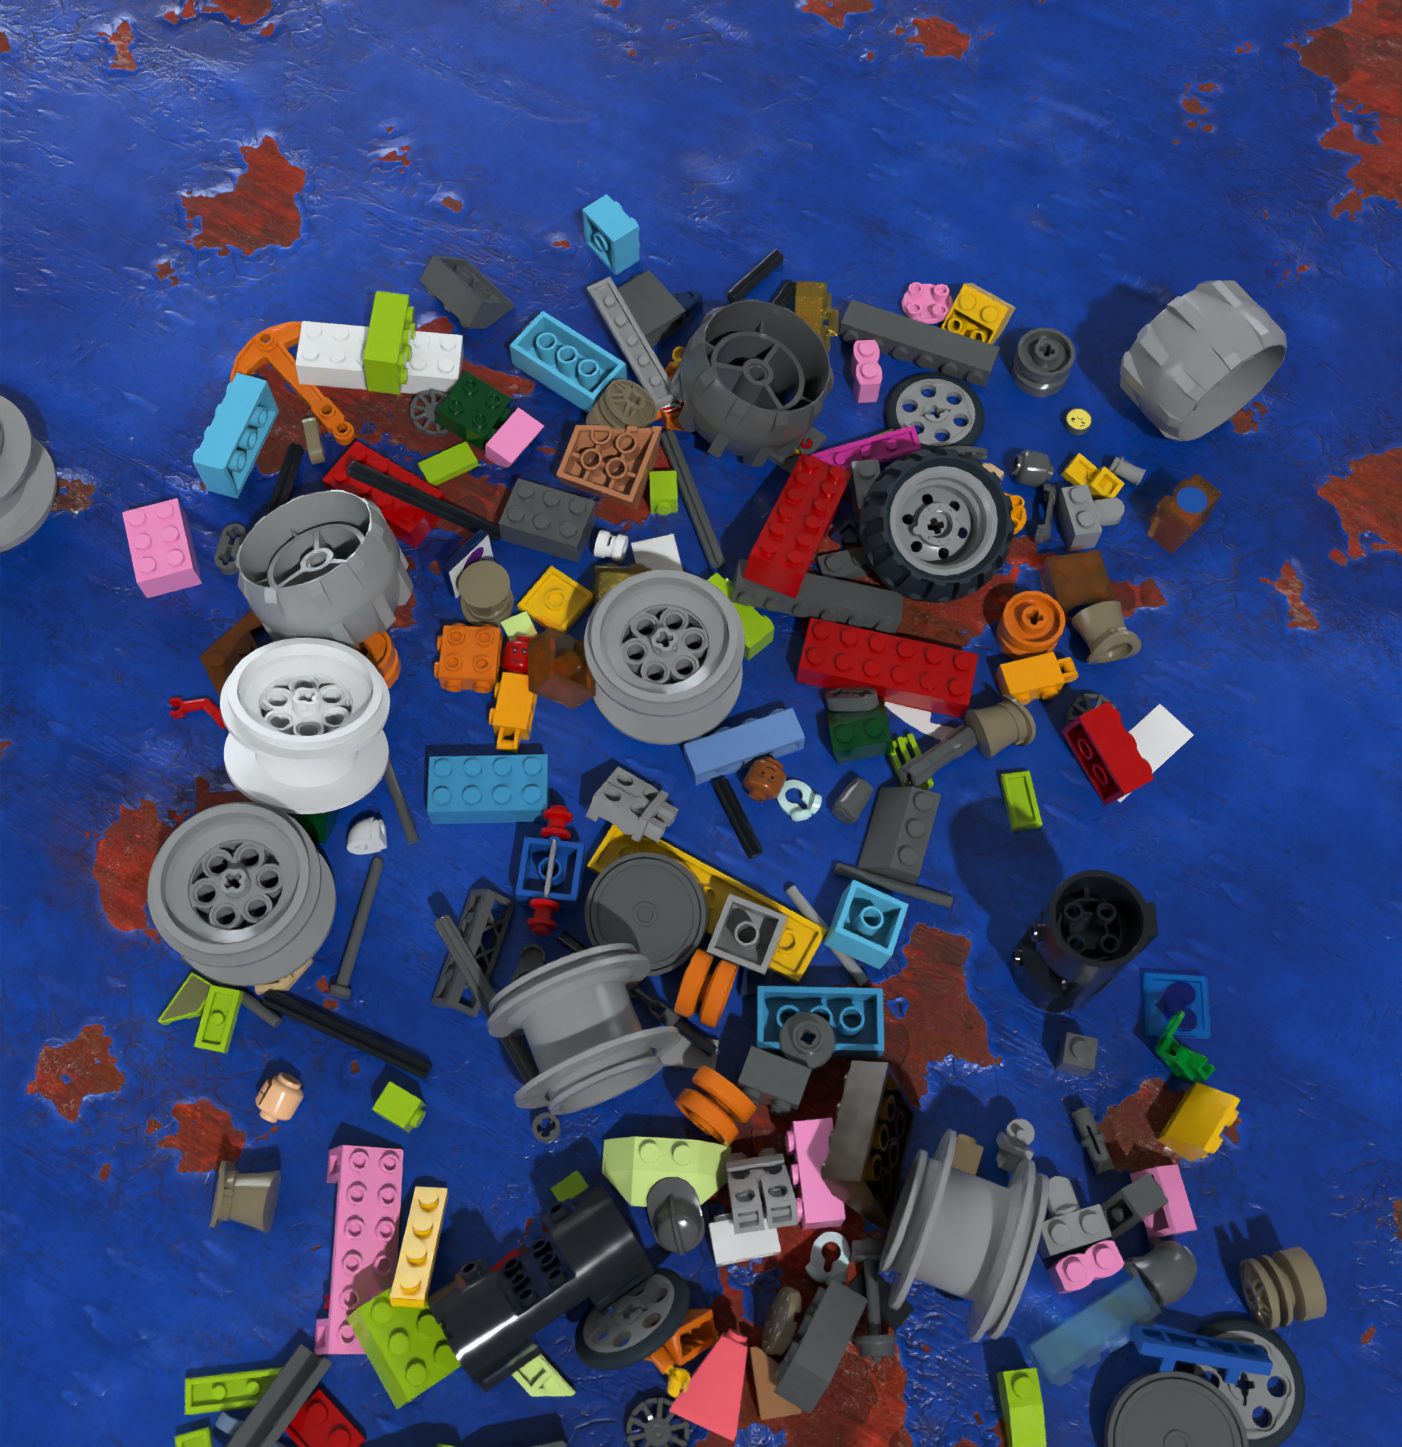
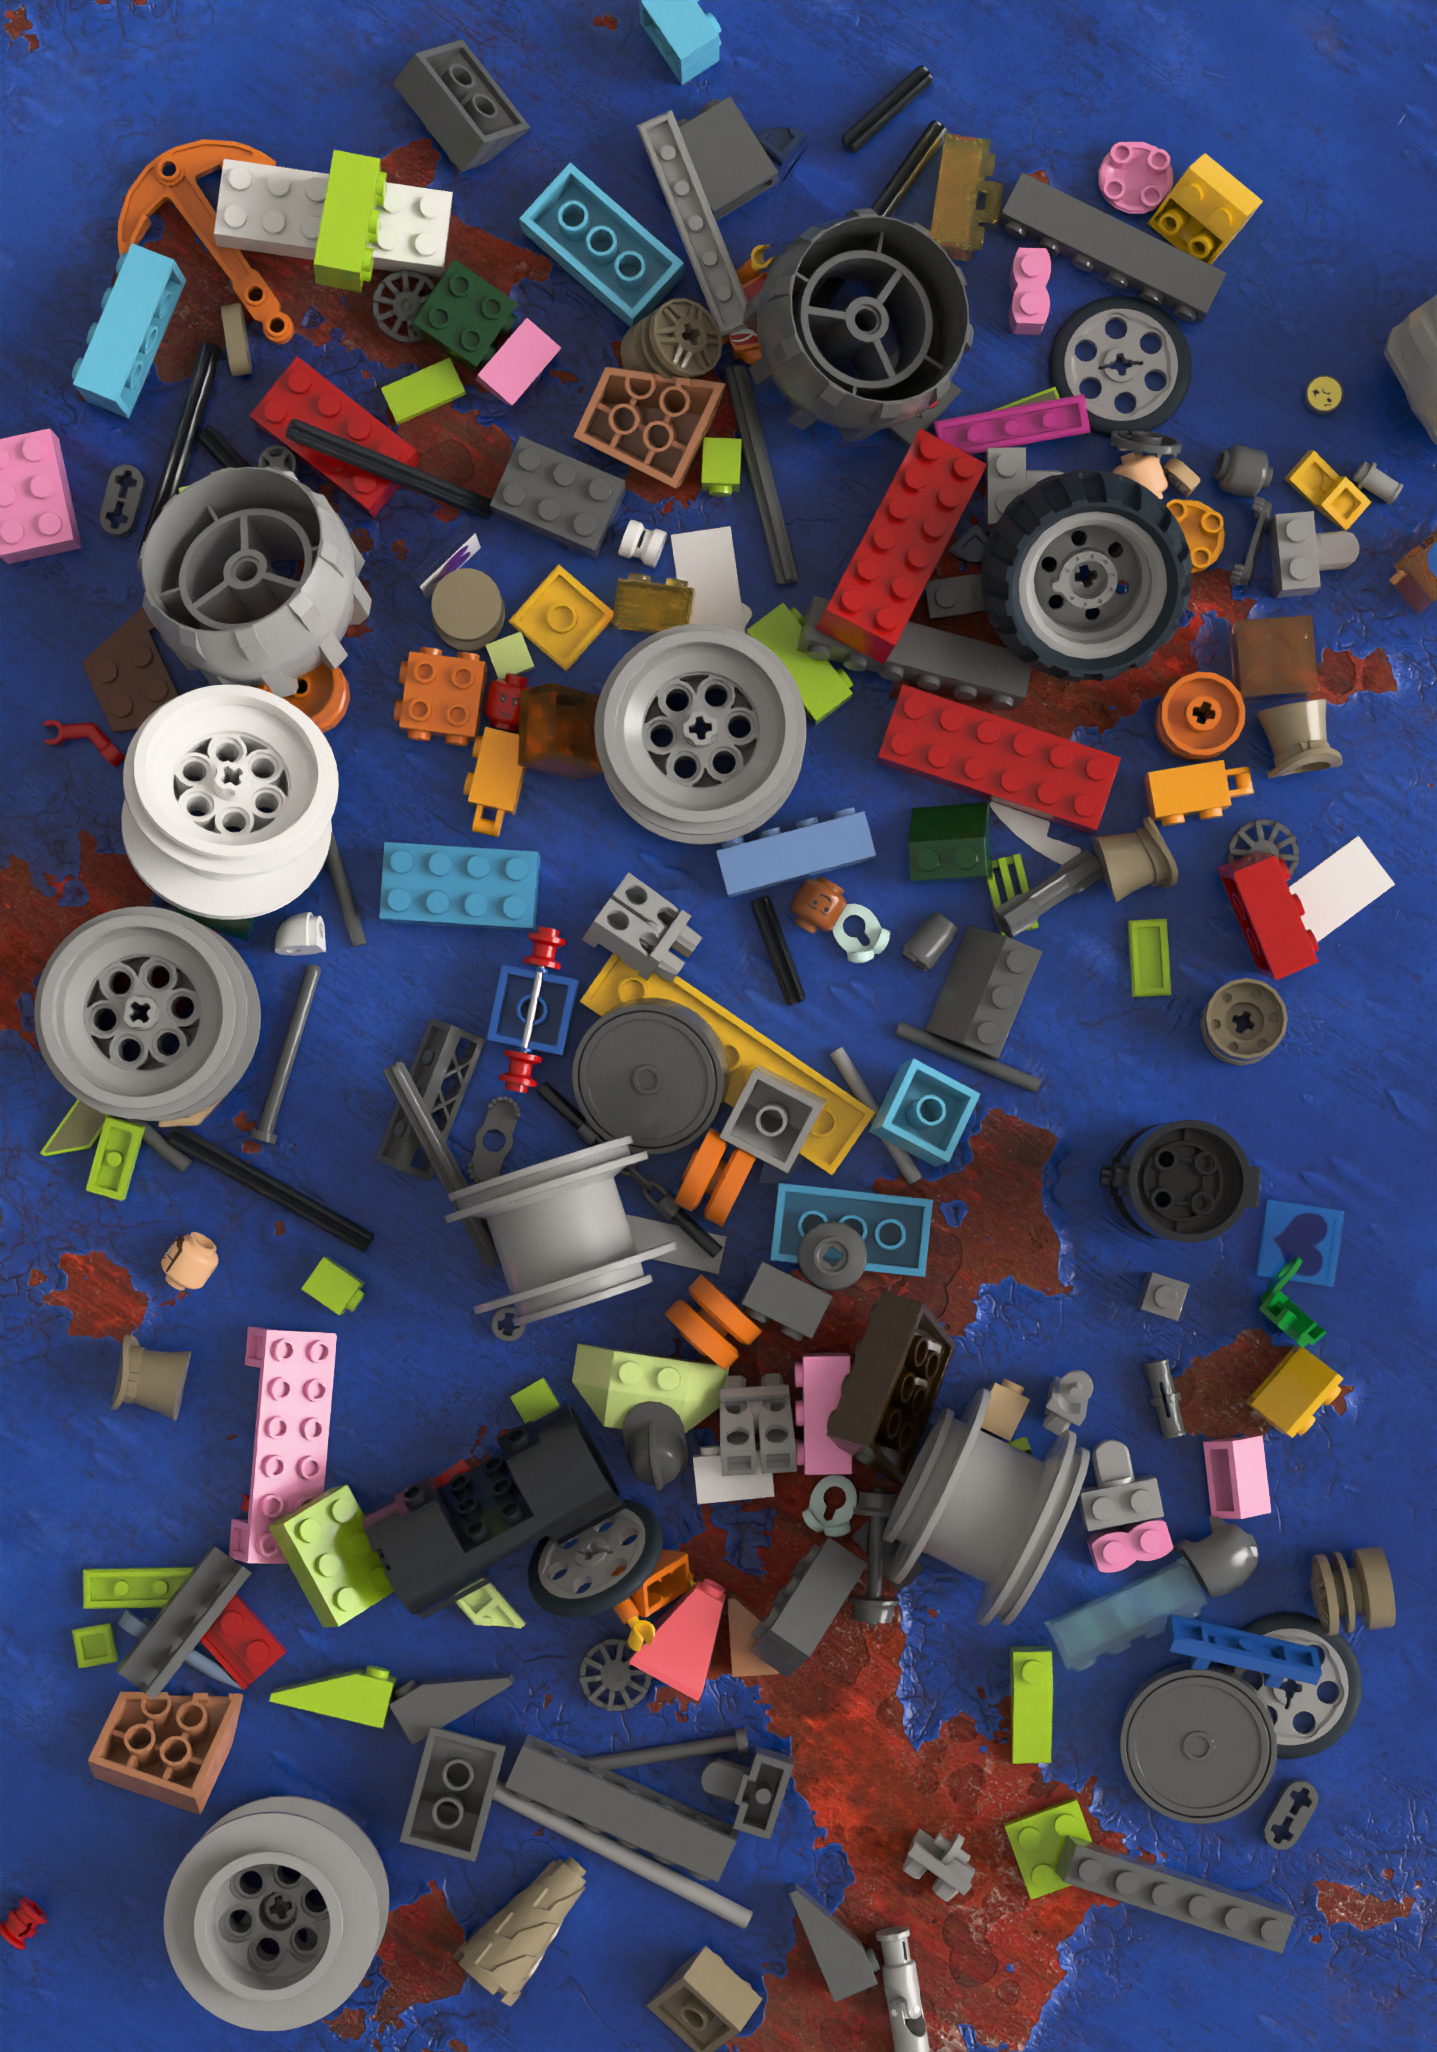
camera: 10 degrees right, 20 degrees up
yellow plate [390,1186,448,1308] -> none
dark tan tile [762,1286,802,1357] -> none
dark grey beam [825,687,879,711] -> none
dark grey wheel [1011,328,1075,397] -> none
dark grey slope [1101,1173,1169,1240] -> none
none -> dark tan wheel [1200,978,1288,1066]

